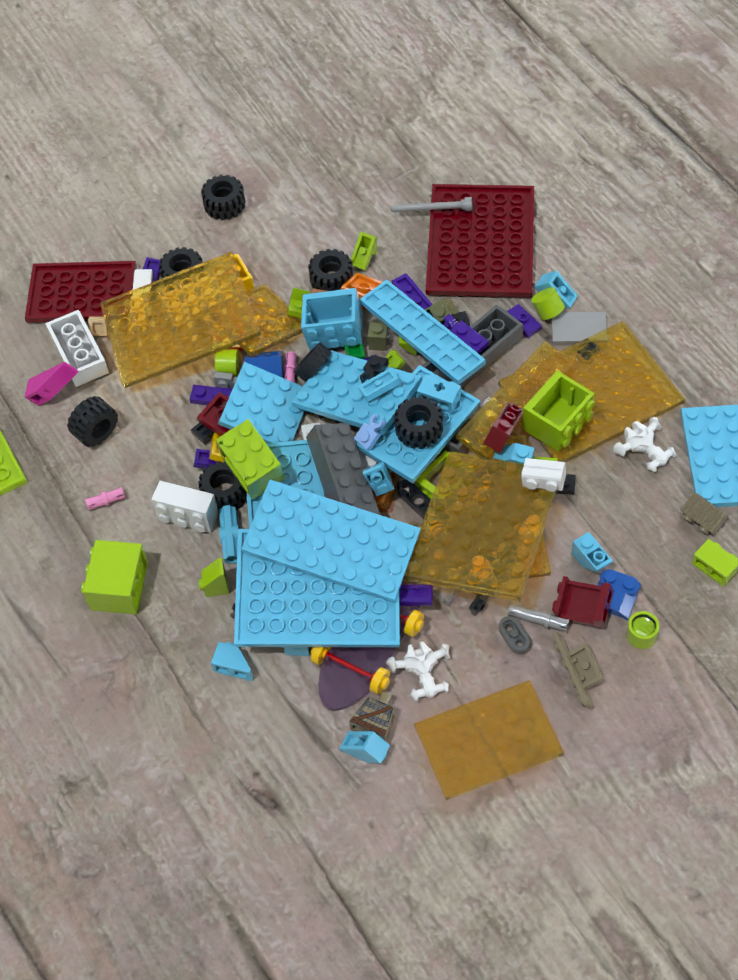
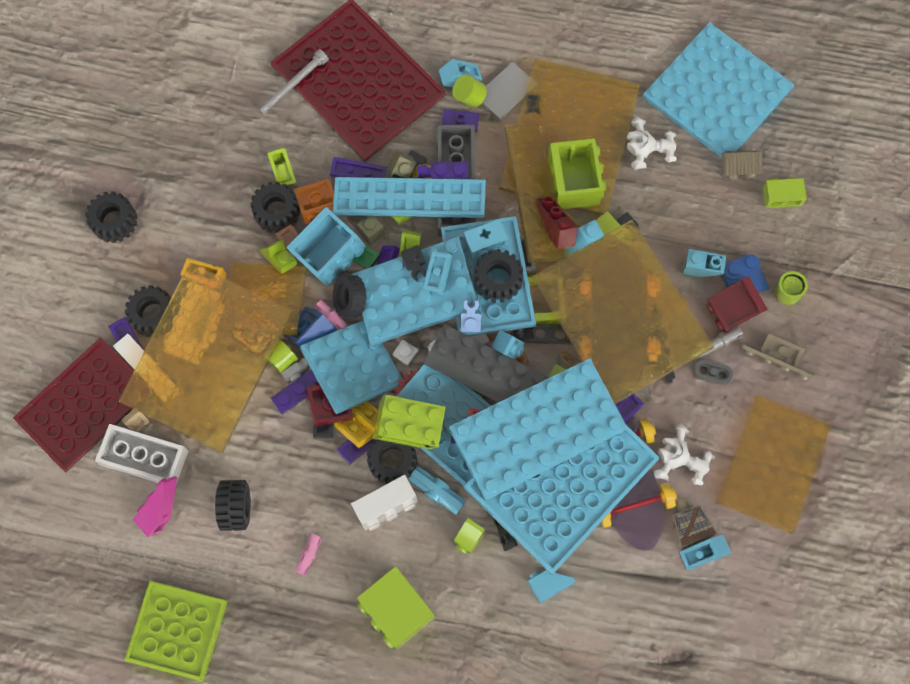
camera: 50 degrees left, 15 degrees up
white brick [521,458,566,492] -> none

